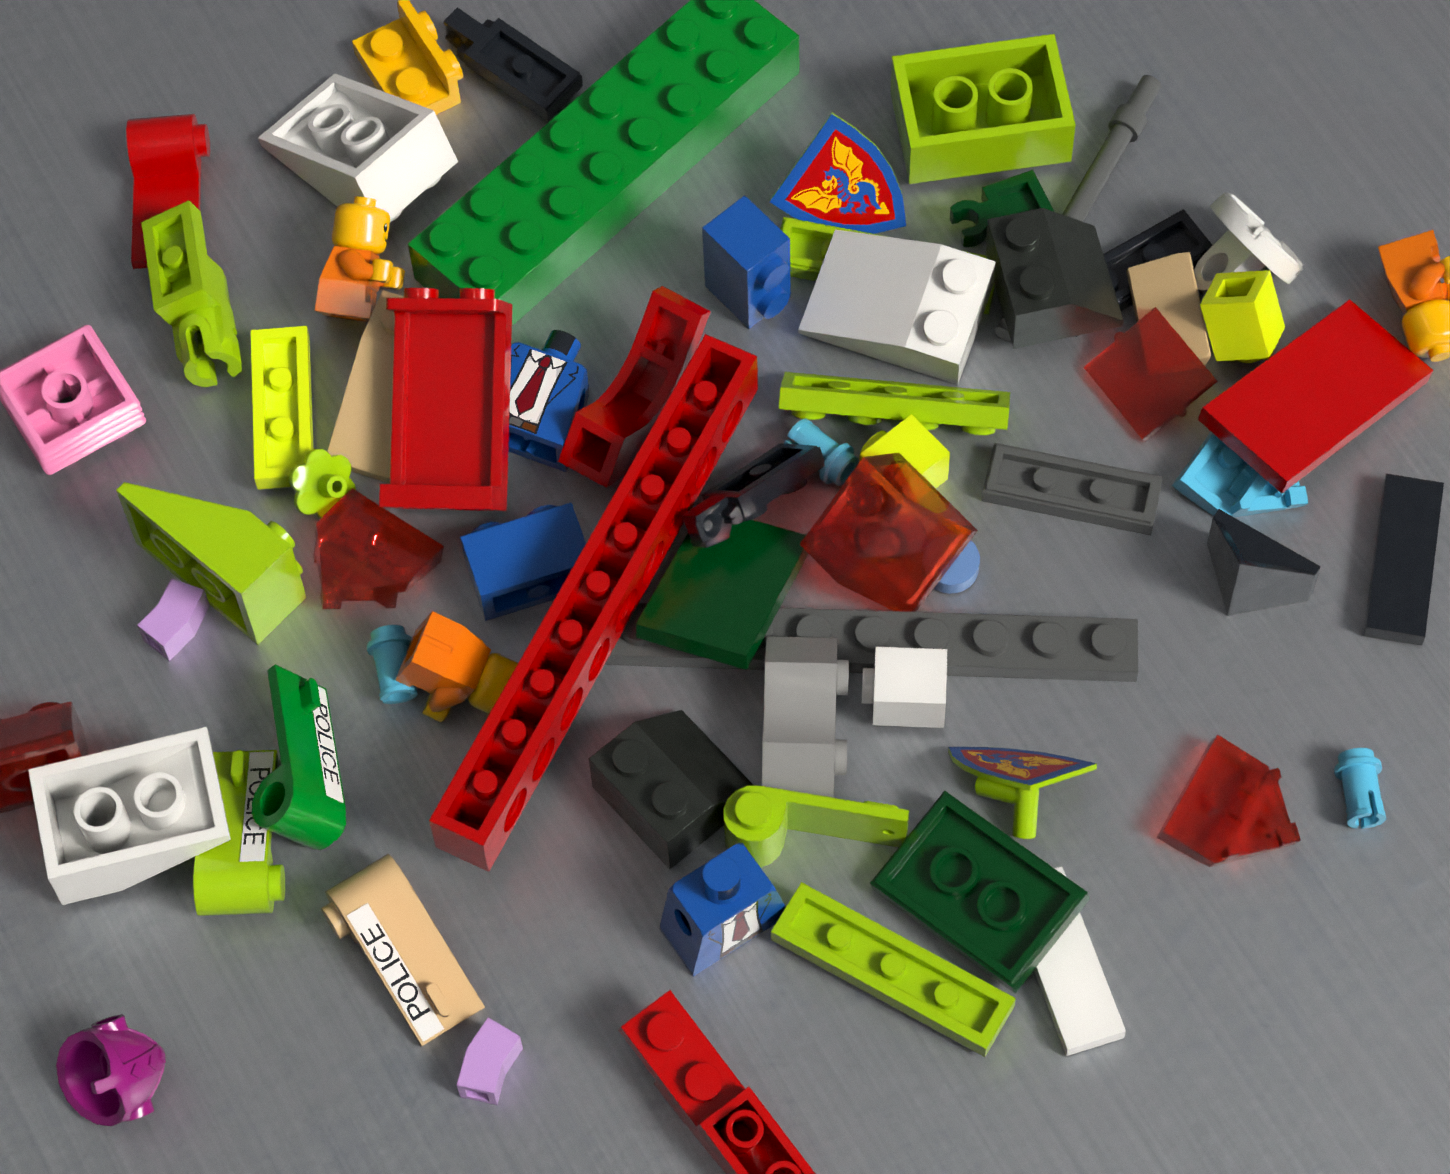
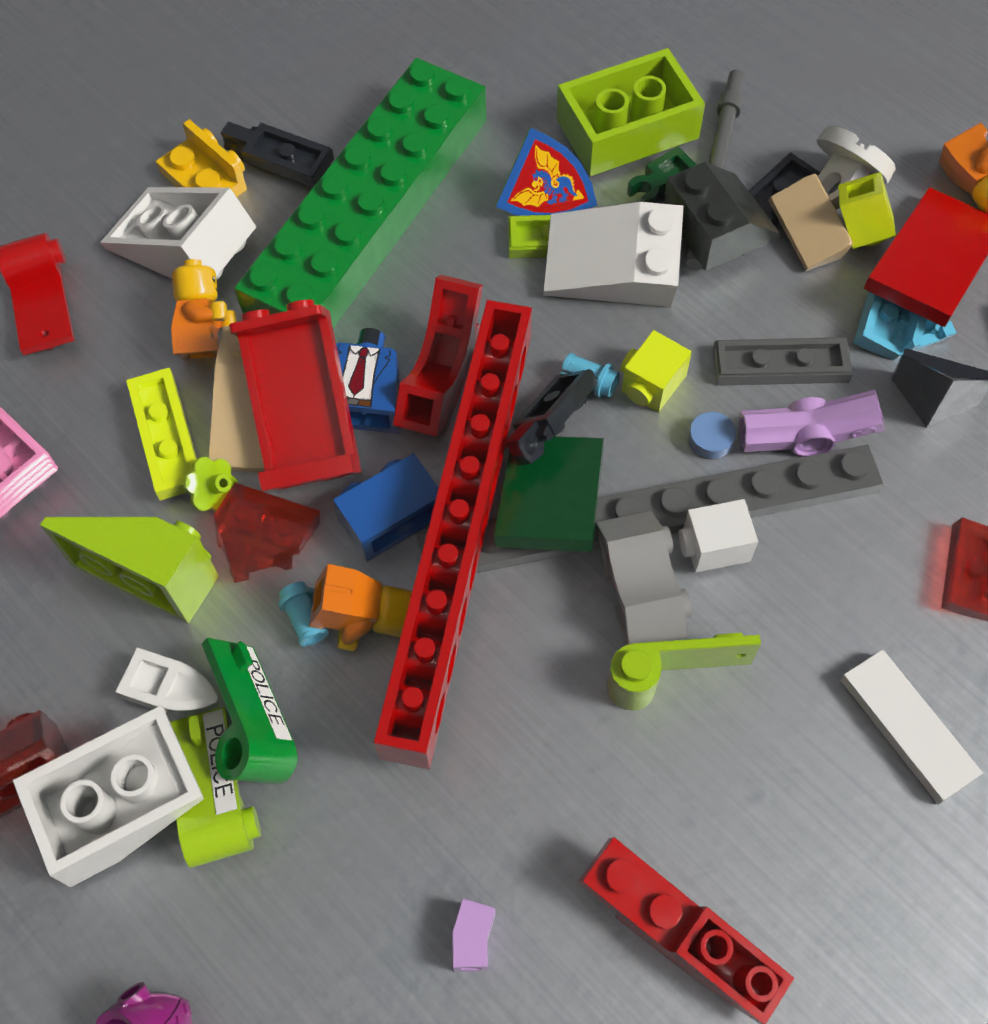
camera: 15 degrees left, 0 degrees up
lavender piece [137,578,210,662] -> none
lime plate [141,200,242,388] -> none
tan door [321,854,485,1047] -> none
pearl dark grey slope [588,710,754,869] -> none
blue torso [659,843,786,977] -> none
blue brick [702,195,791,329] -> none
lime plate [771,882,1016,1057] -> none
lime plate [779,372,1011,435] -> none
clear red slope [800,452,978,612] -> none
dark green tile [870,791,1090,993] -> none
shield [948,747,1097,839] -> none
clear red piece [1084,307,1218,442] -> none
none -> white plate [115,647,219,712]
none -> lavender piece [739,390,885,457]

